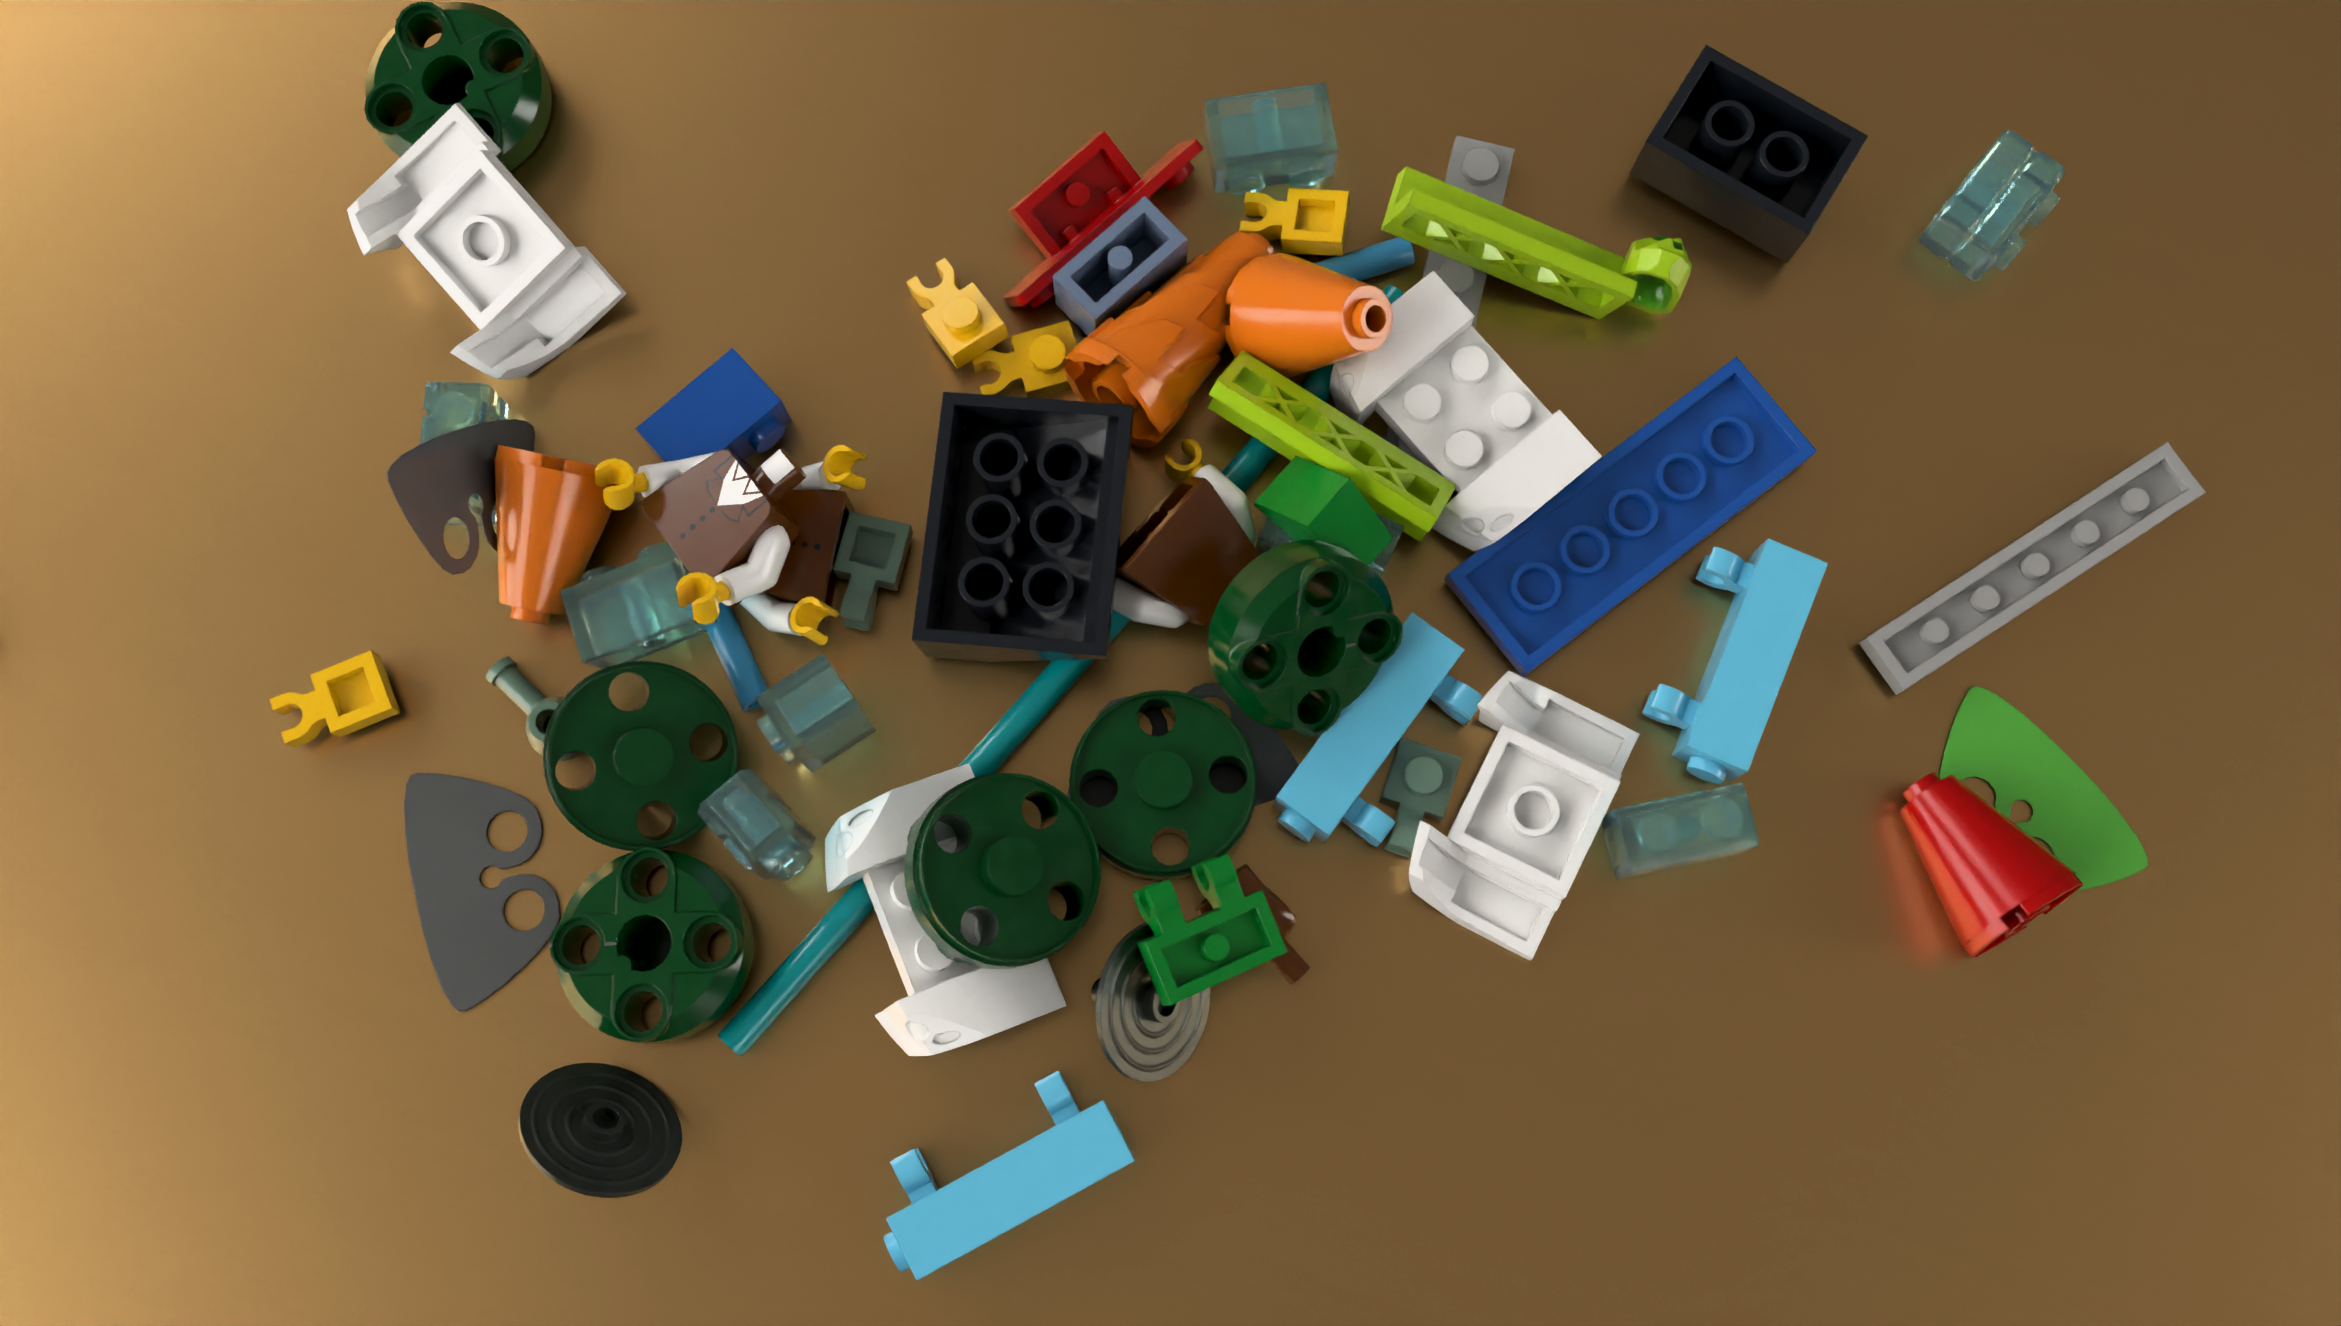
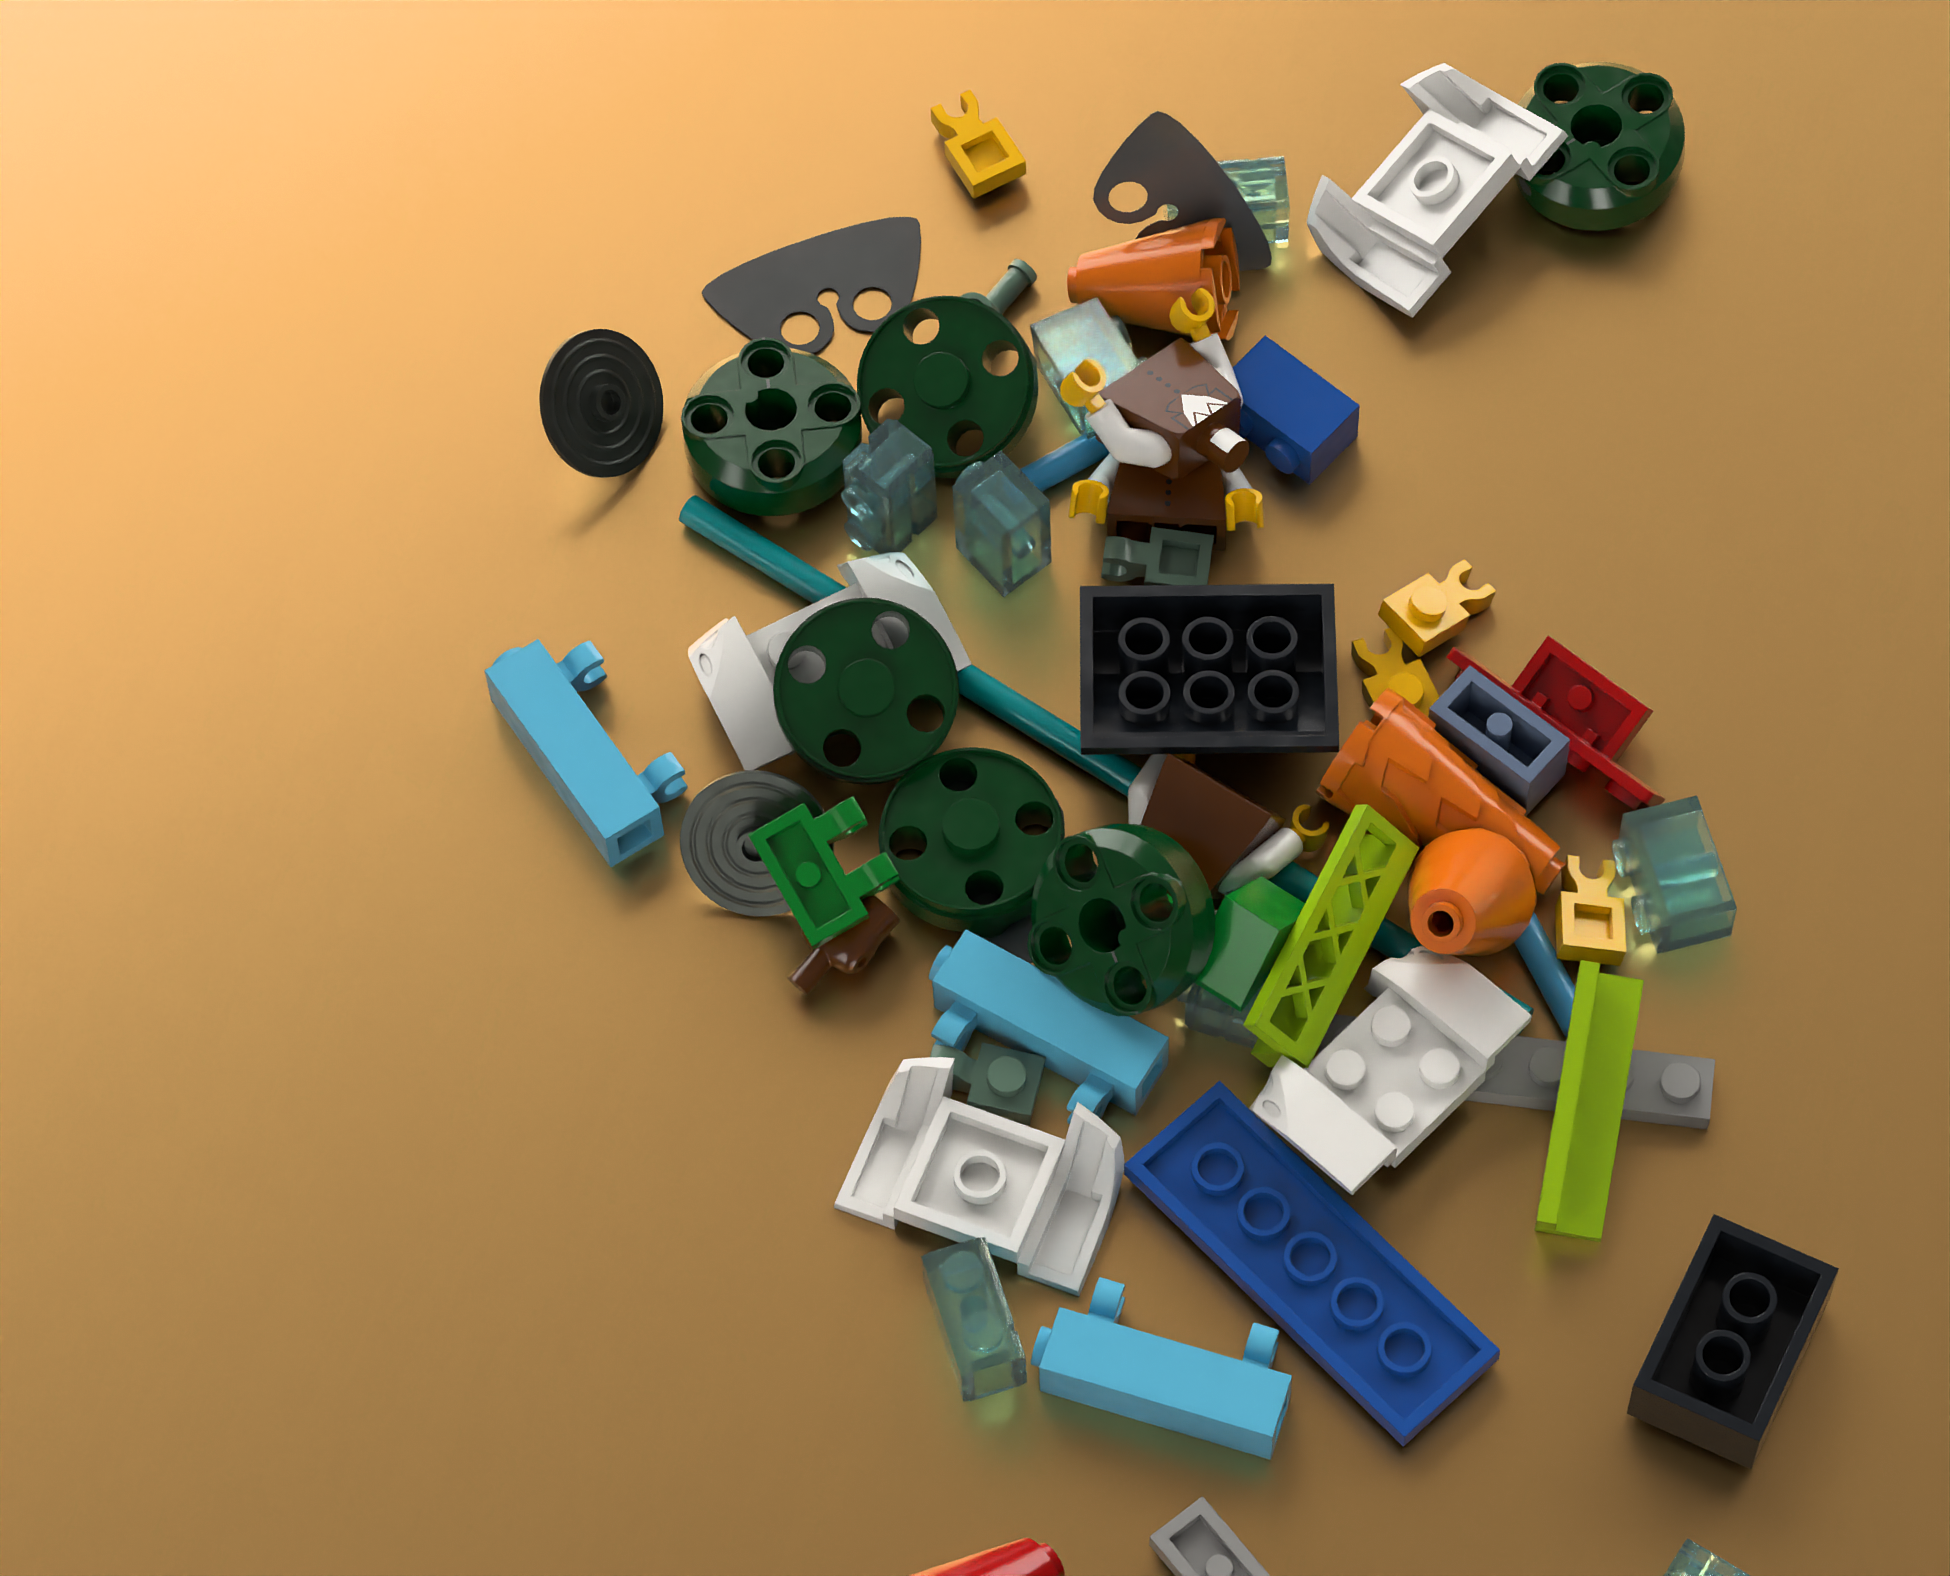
camera: 90 degrees right, 15 degrees down
lime rock [1620,235,1693,314] -> none

